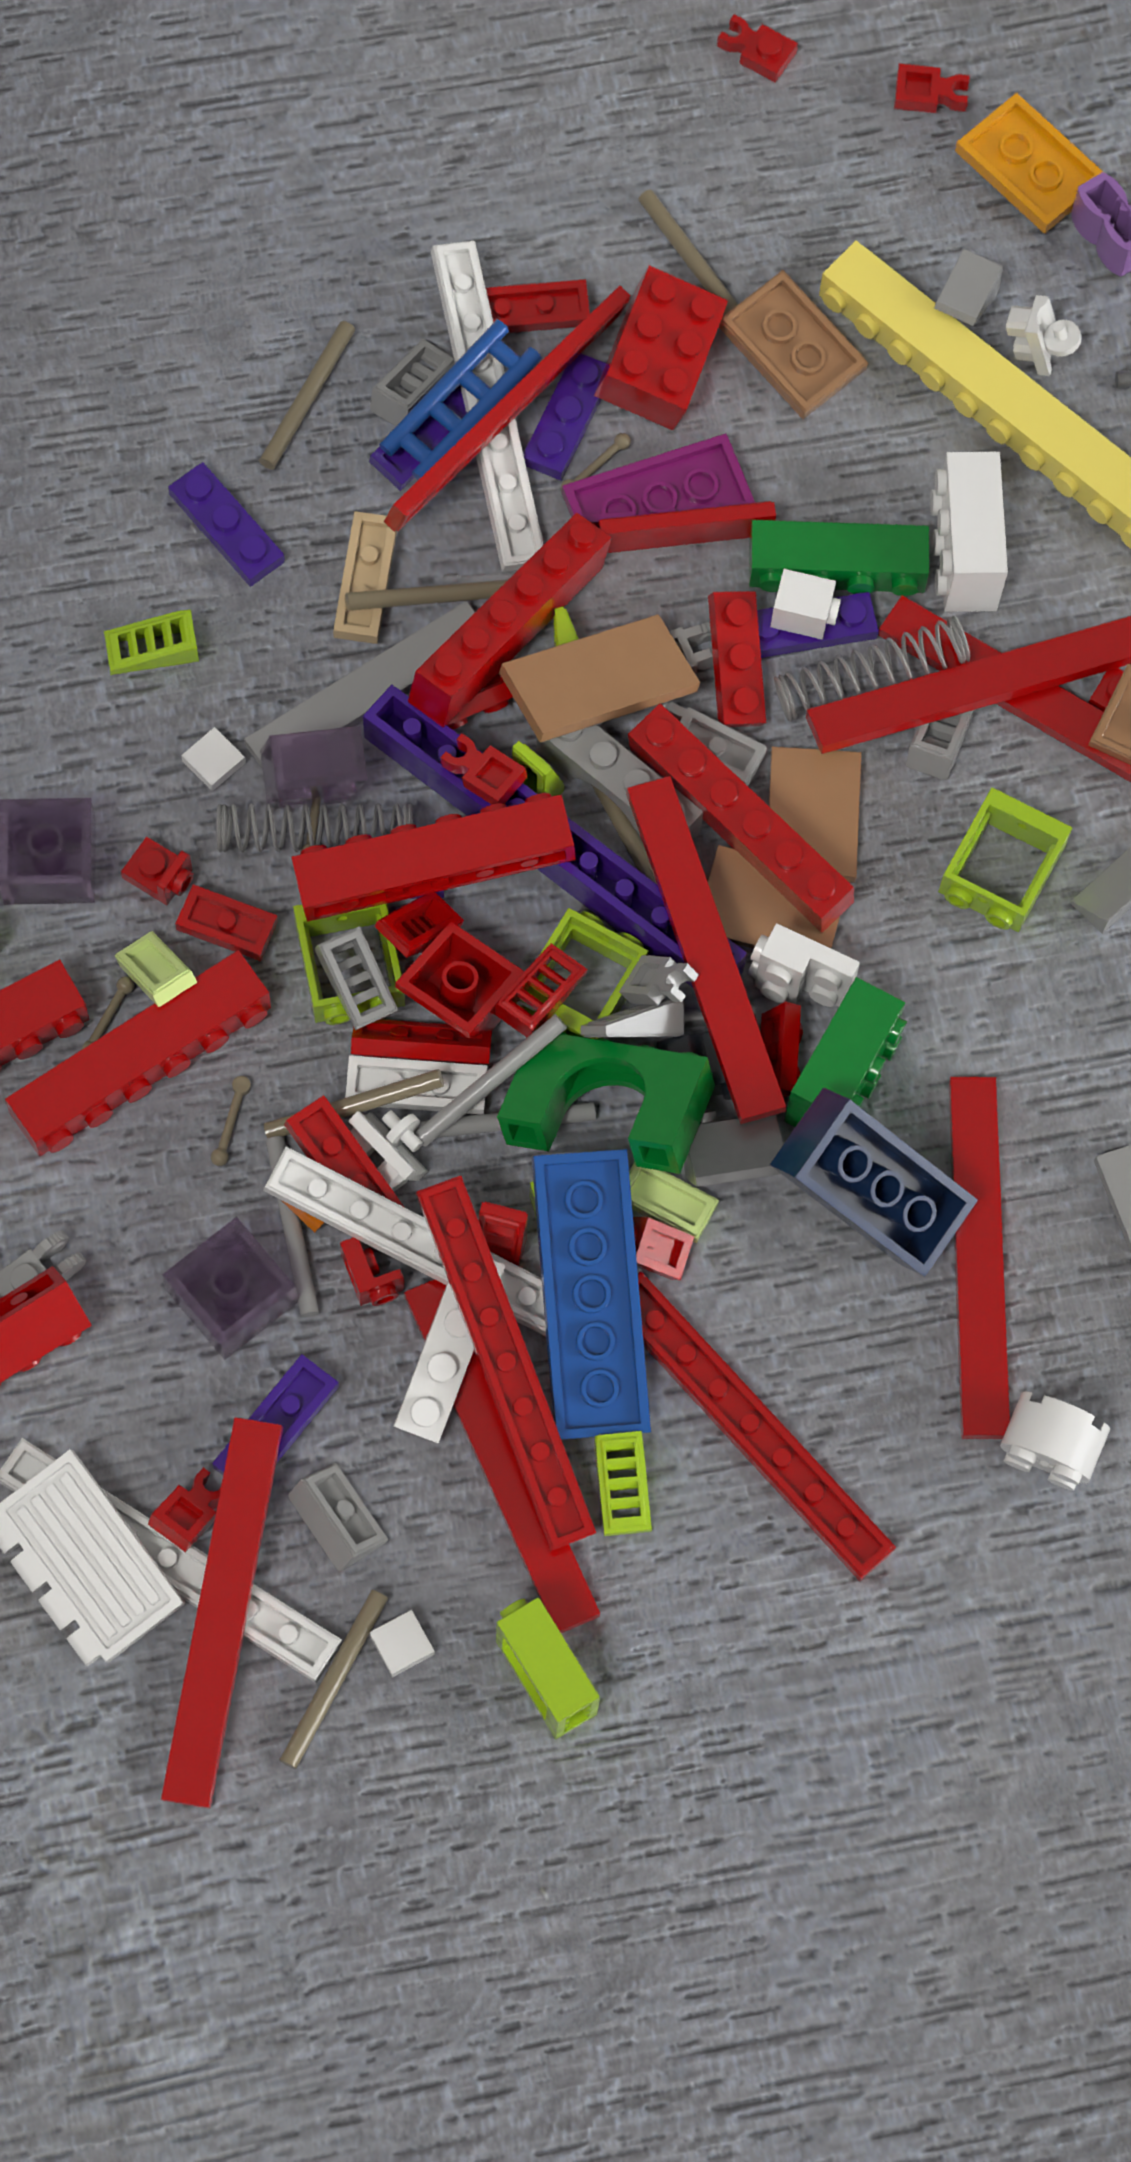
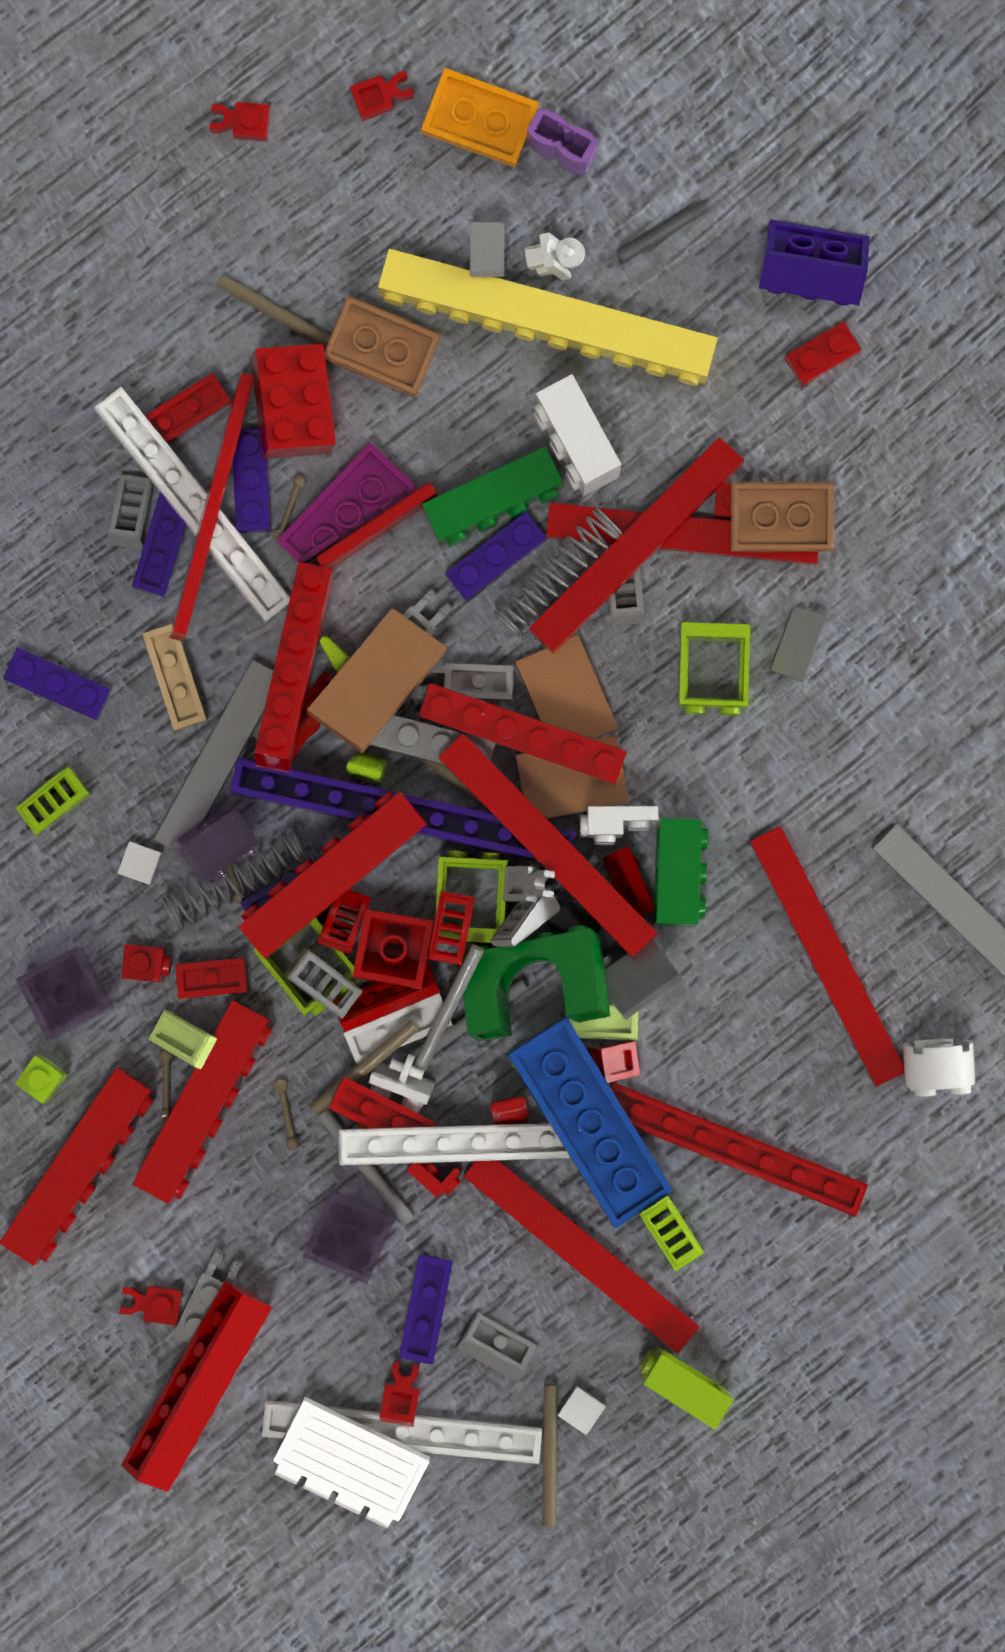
camera: 20 degrees left, 15 degrees up
red tile [161,1417,283,1809] -> none
dark tan bar [259,321,355,470] -> none
dark tan bar [345,579,508,611] -> none
blue bar [379,319,542,480] -> none
white plate [393,1260,506,1443] -> none
red tile [416,1175,596,1551] -> none
red plate [440,733,527,805] -> none
red plate [708,591,766,727] -> none
dark blue brick [770,1087,978,1277] -> none
white brick [771,569,841,639] -> none

